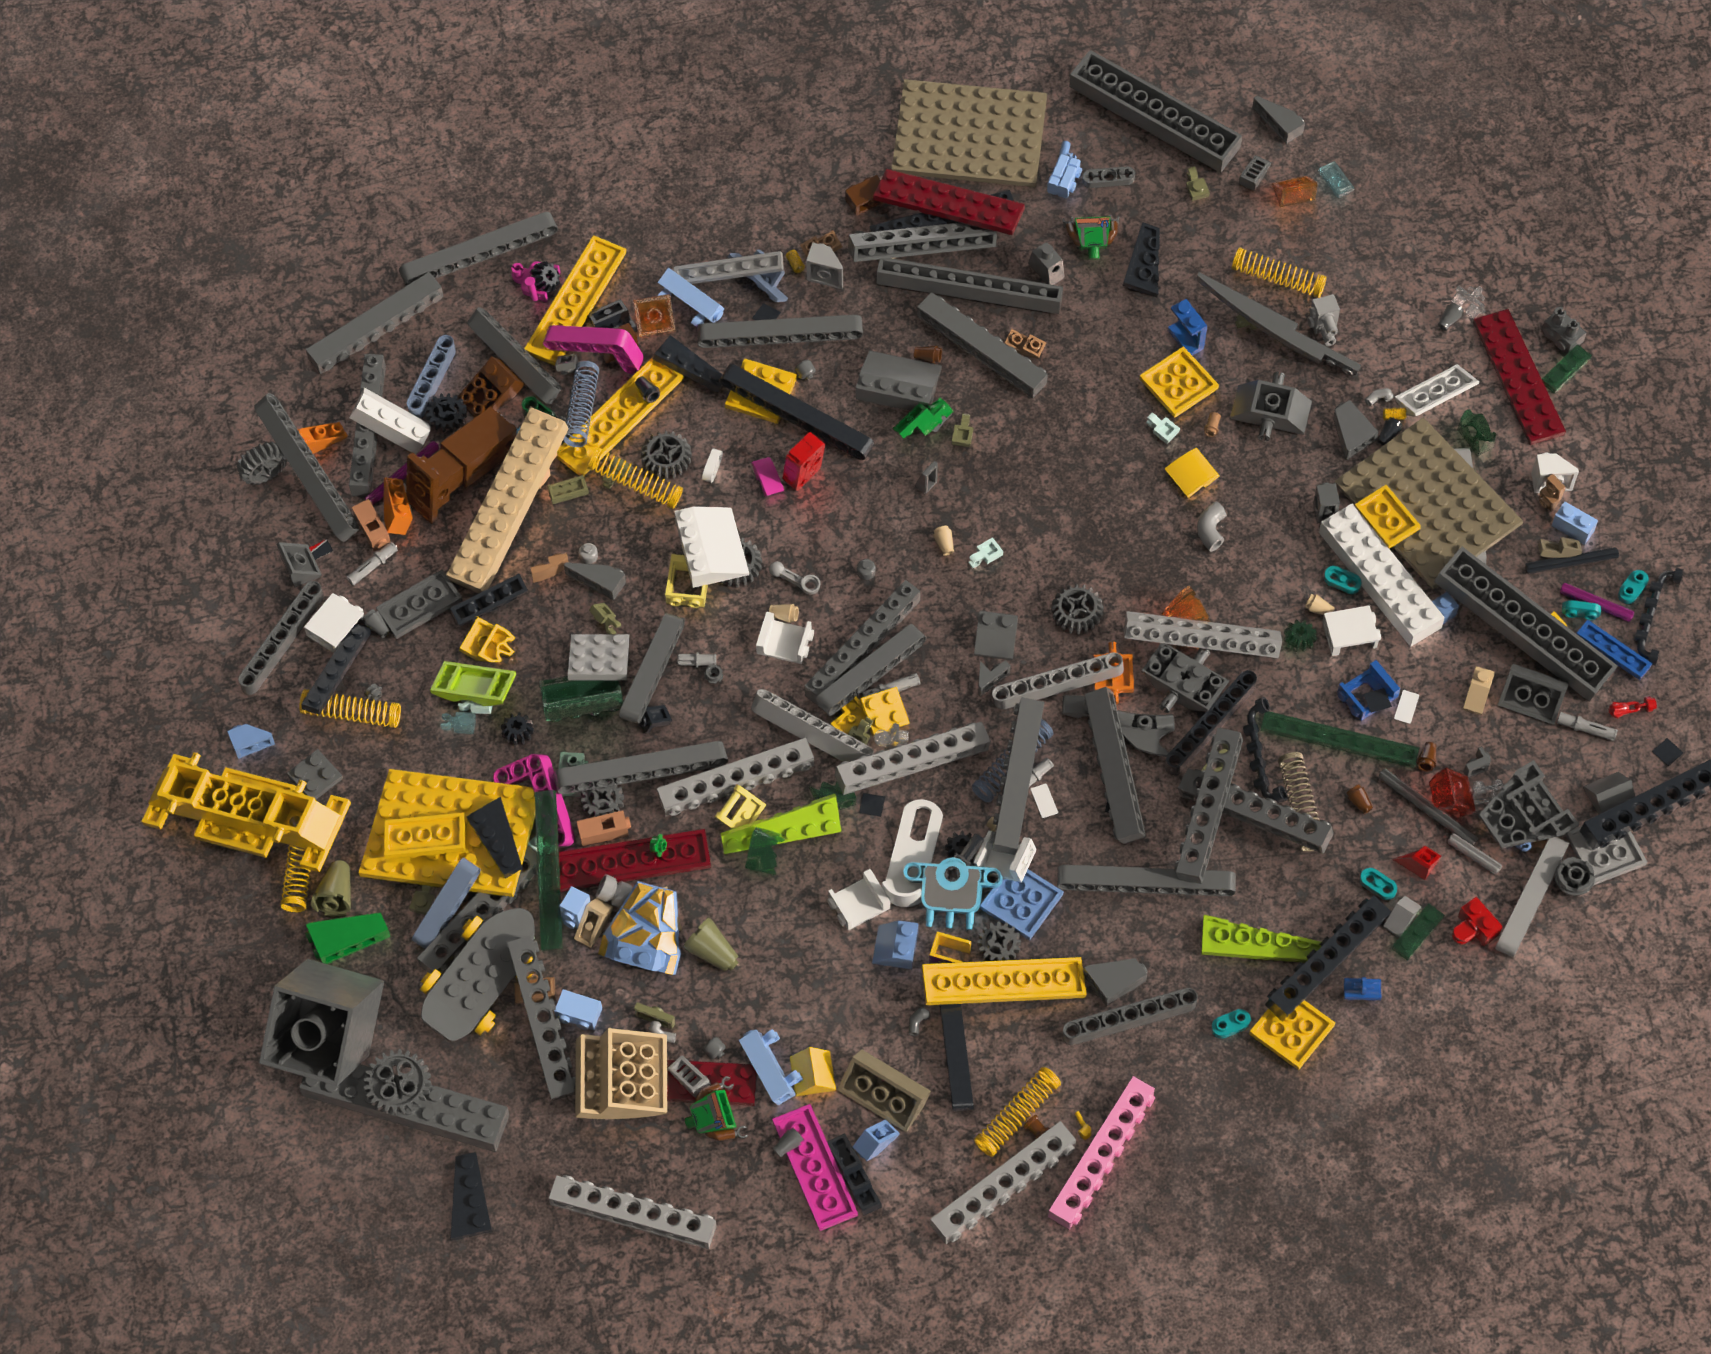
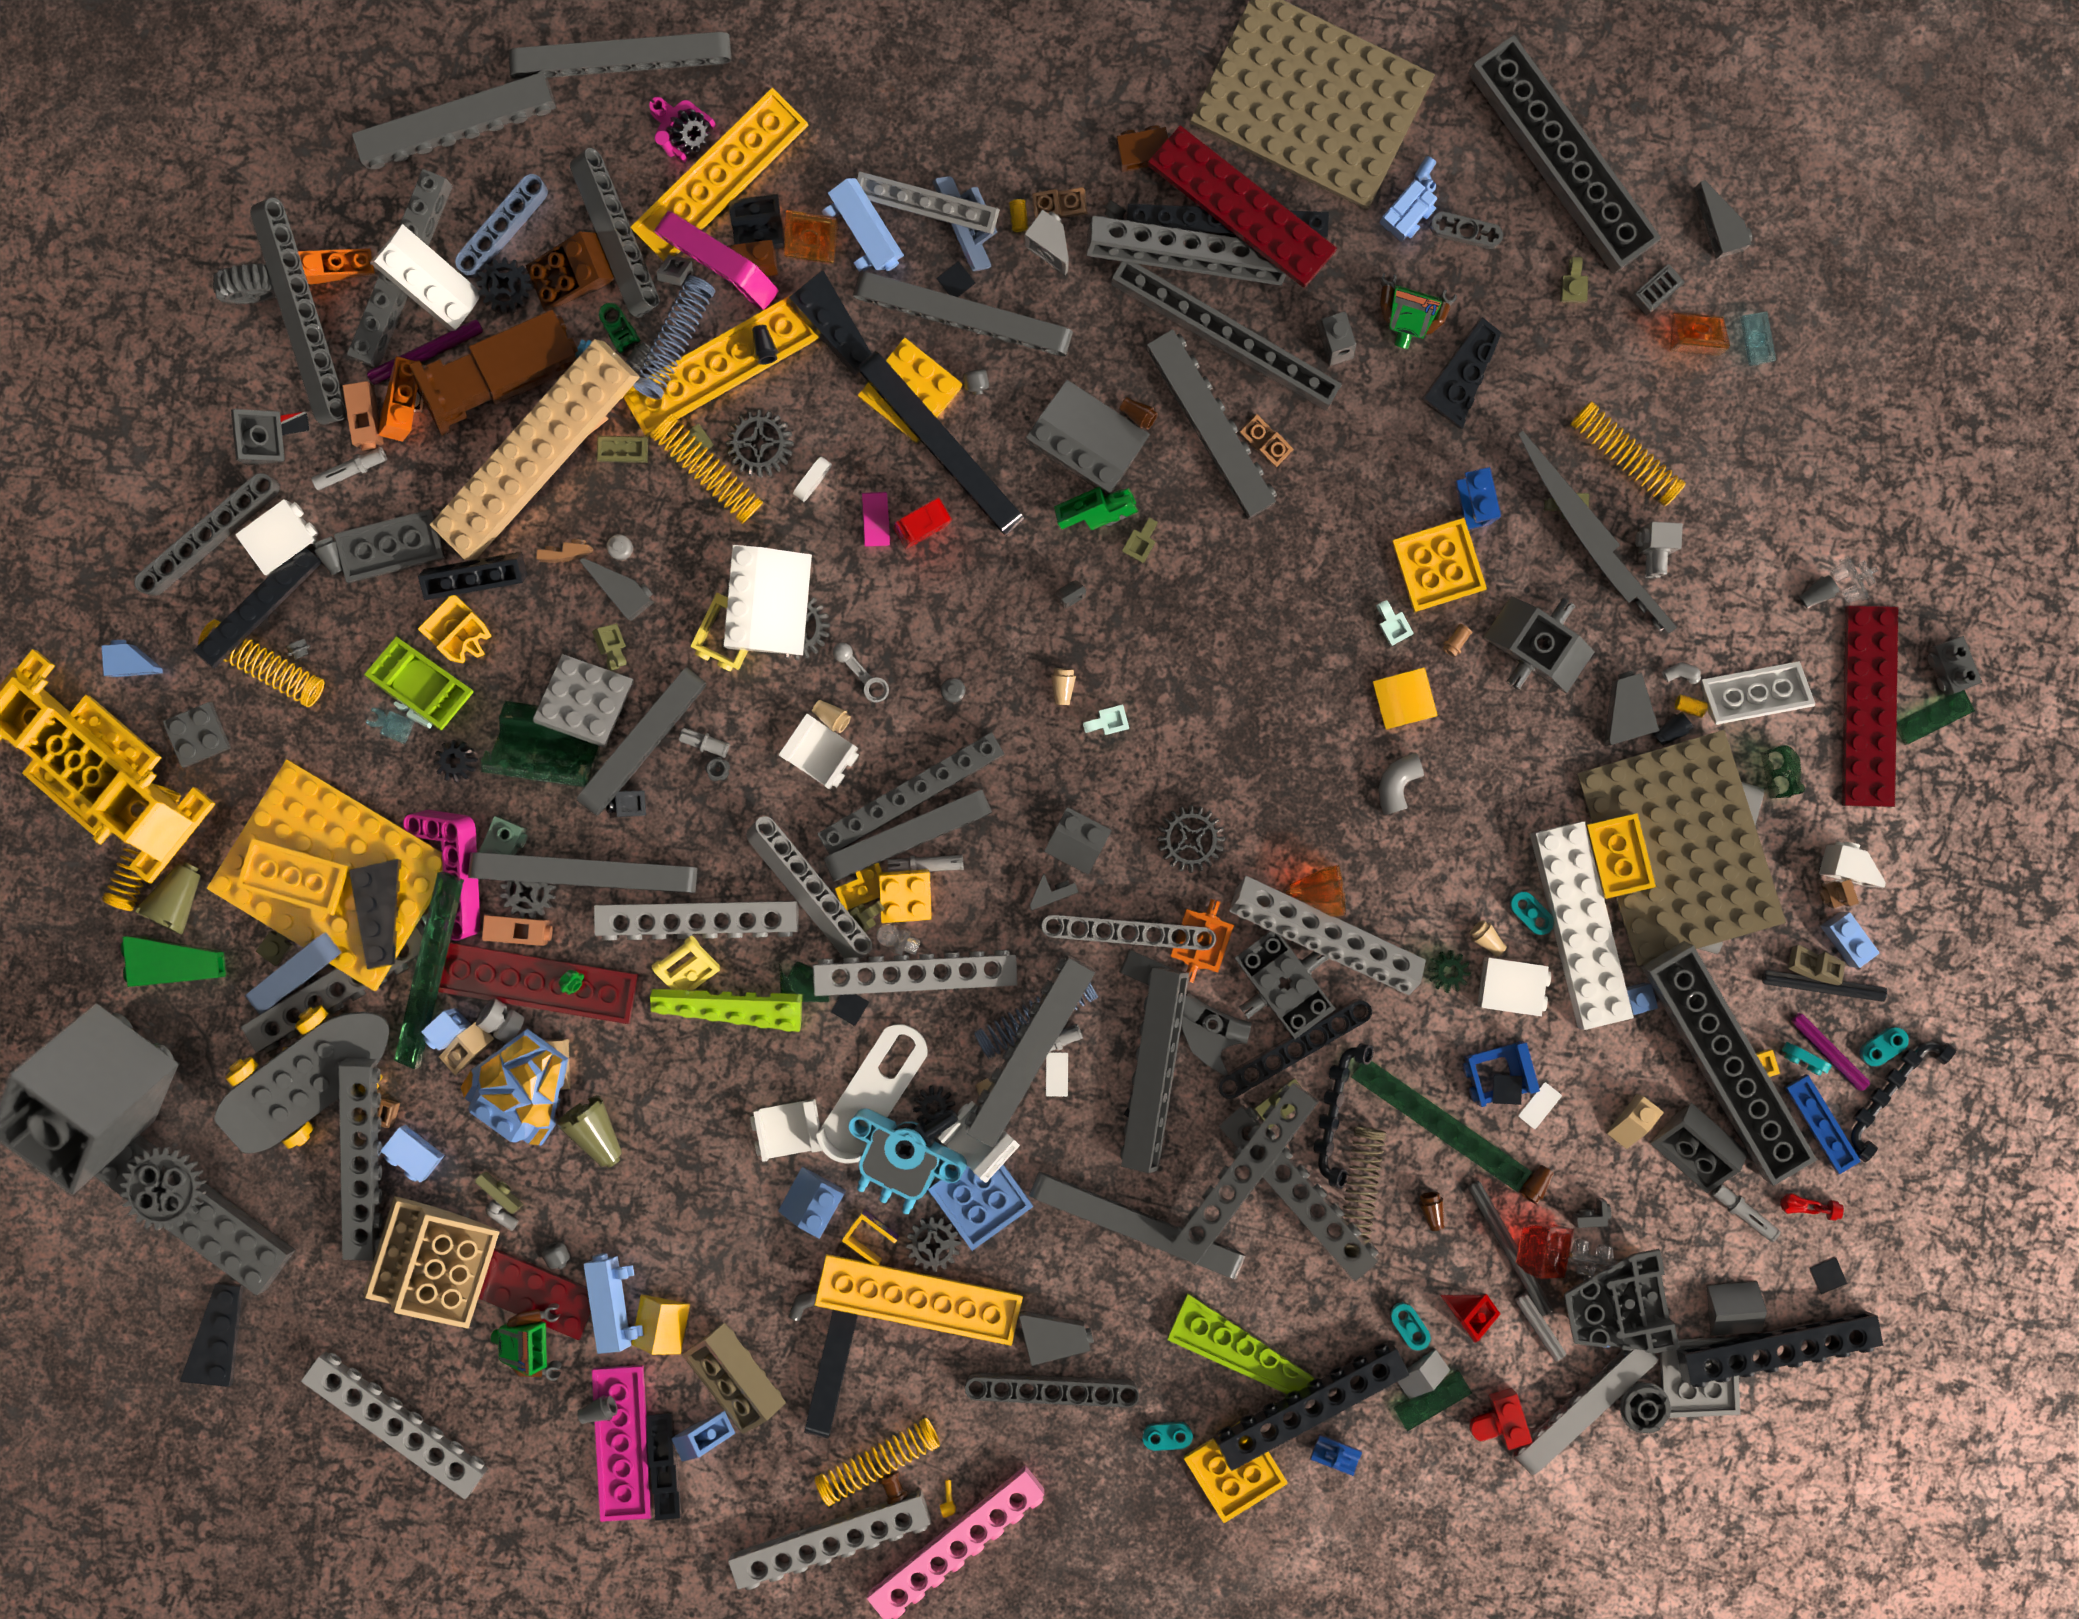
camera: 20 degrees right, 25 degrees up
light grey slope [667,1055,711,1098] -> none
clear green piece [745,827,785,875] -> none
dark grey brick [1313,483,1340,524] -> none

